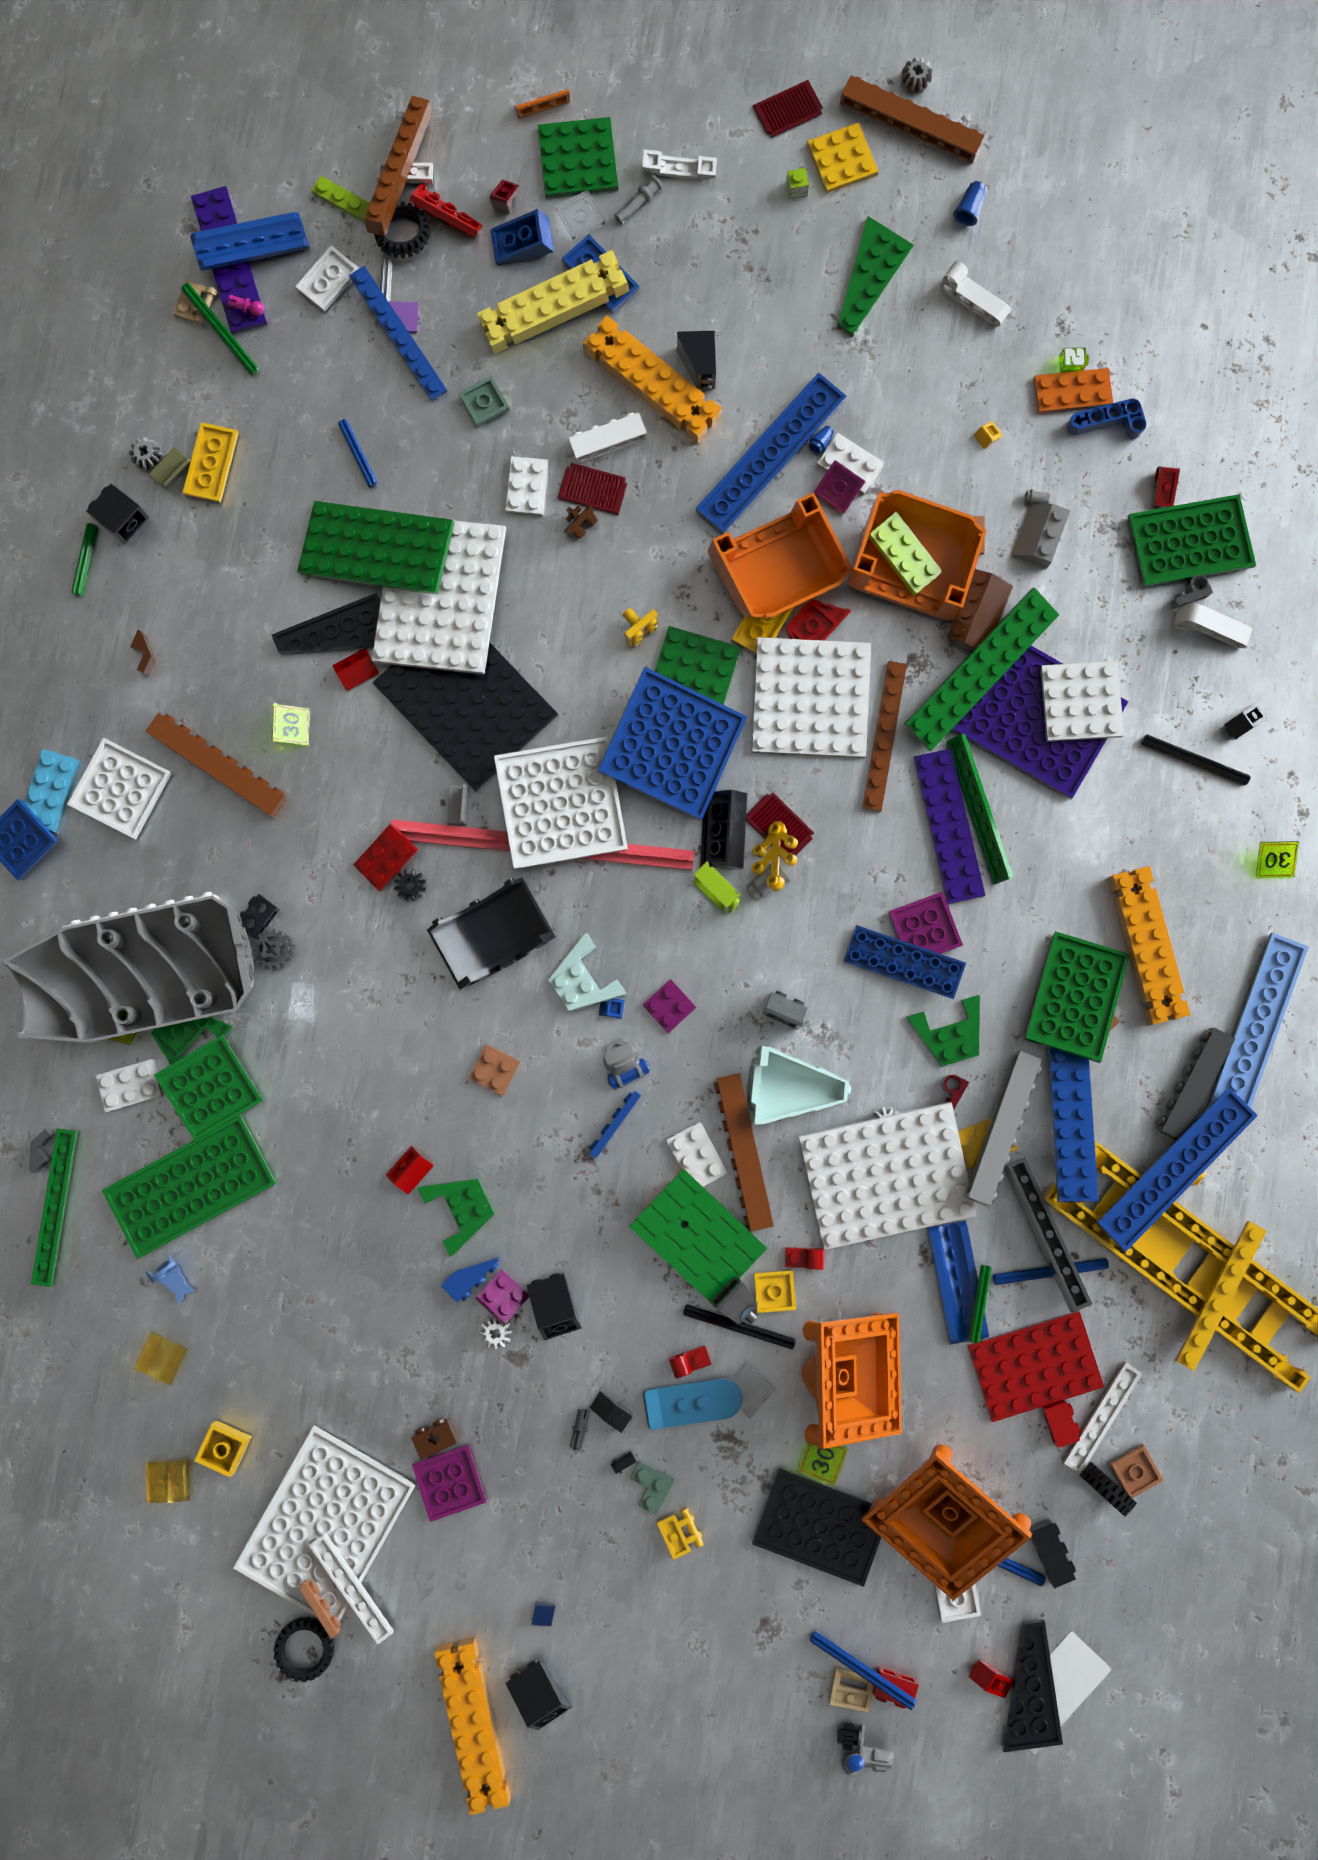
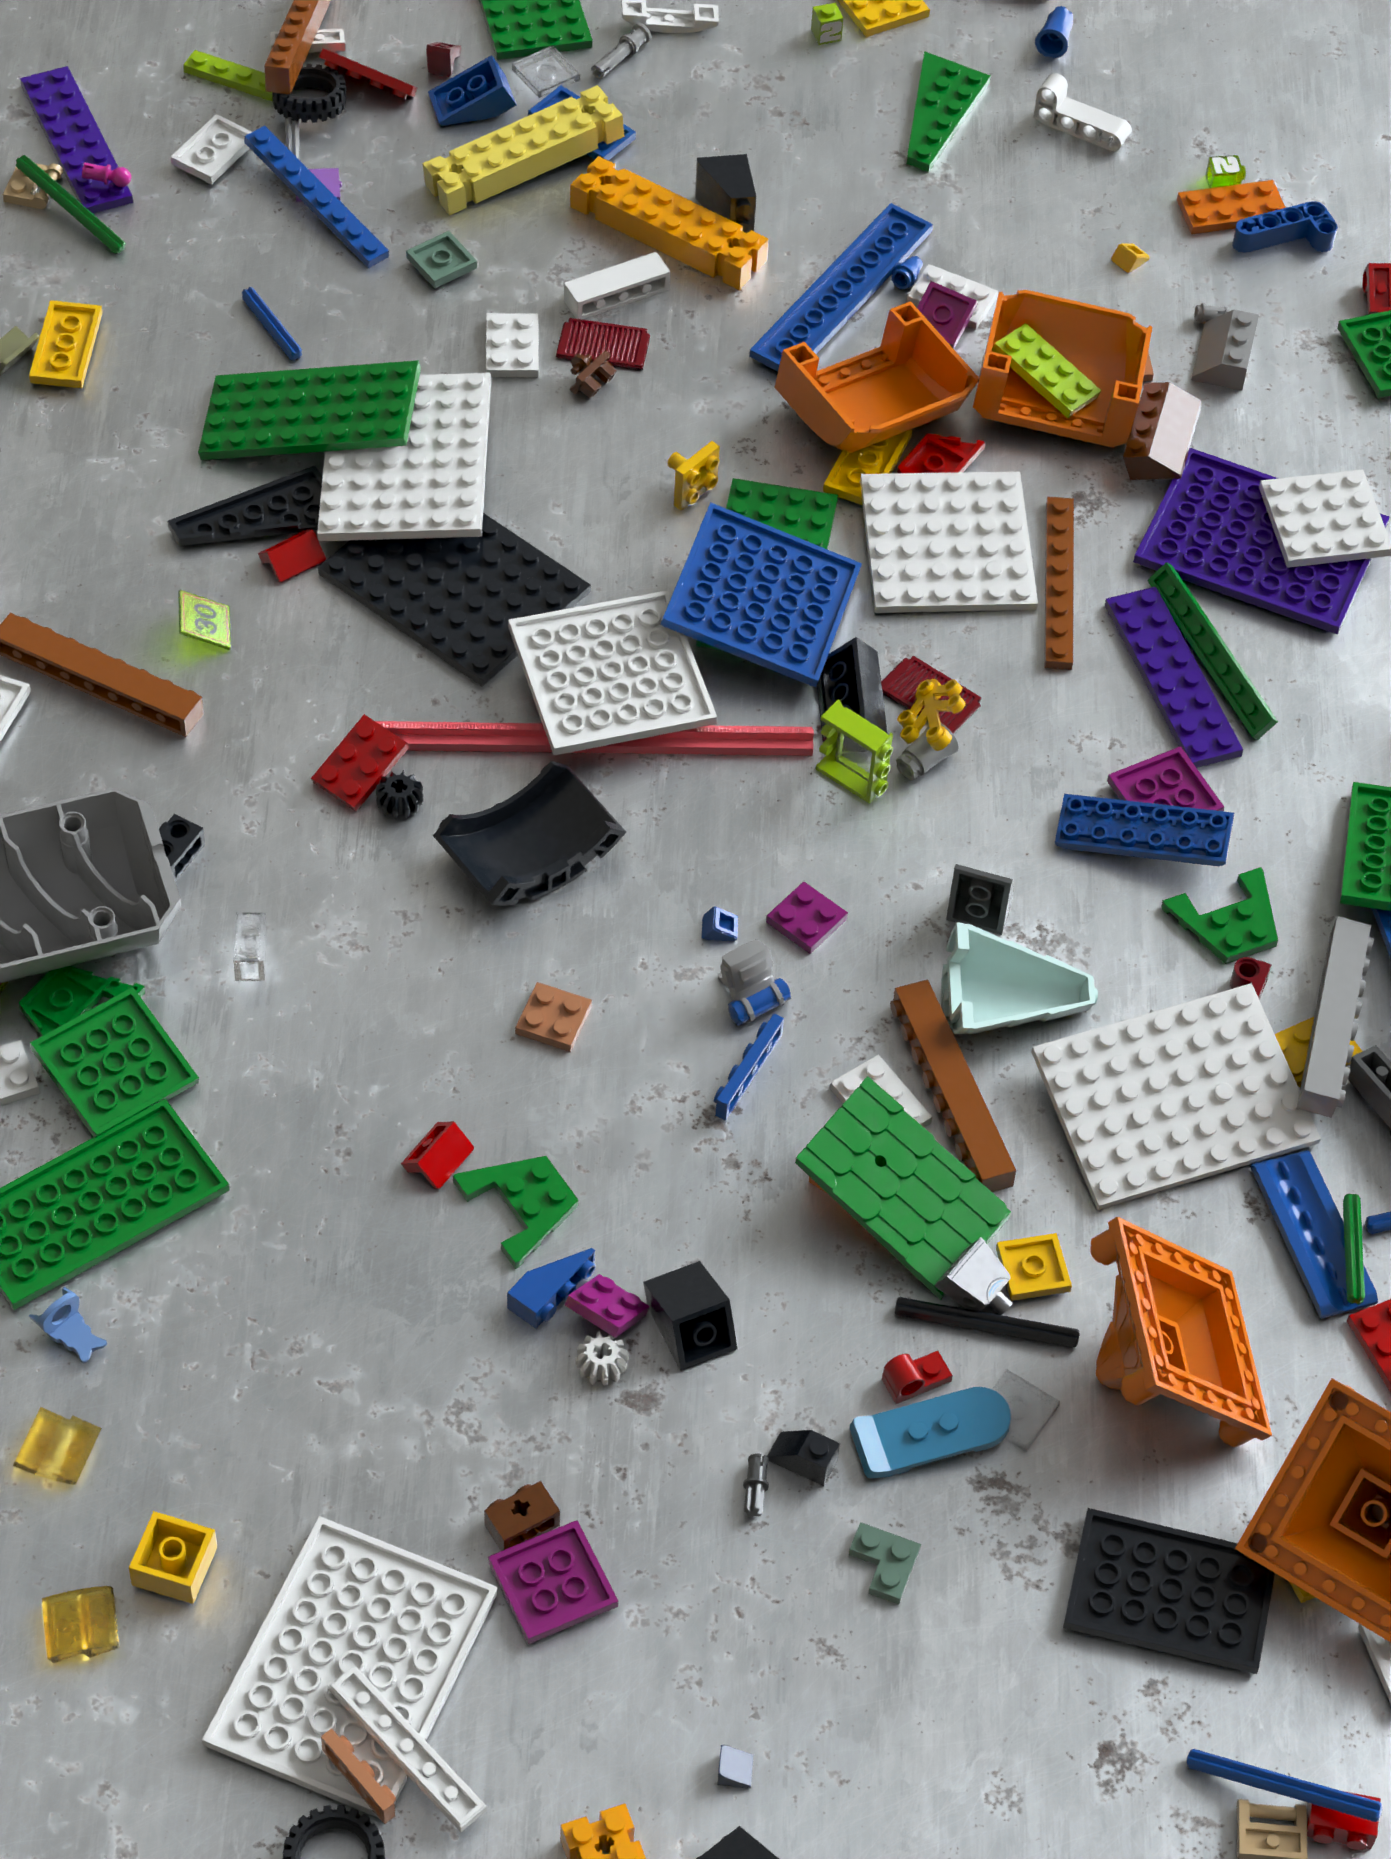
camera: 10 degrees left, 30 degrees down
blue plate [190,212,310,271] -> none
dark grey gear [251,929,294,971] -> none
light grey panel [447,784,469,826] -> none
light aqua wing [549,933,627,1012] -> none
black pin [610,1451,637,1474] -> none
yellow plate [657,1507,704,1560] -> none
red plate [785,1247,825,1270] -> none
clear neon green piece [797,1444,848,1486] -> none
green plate [904,588,1059,751] -> none

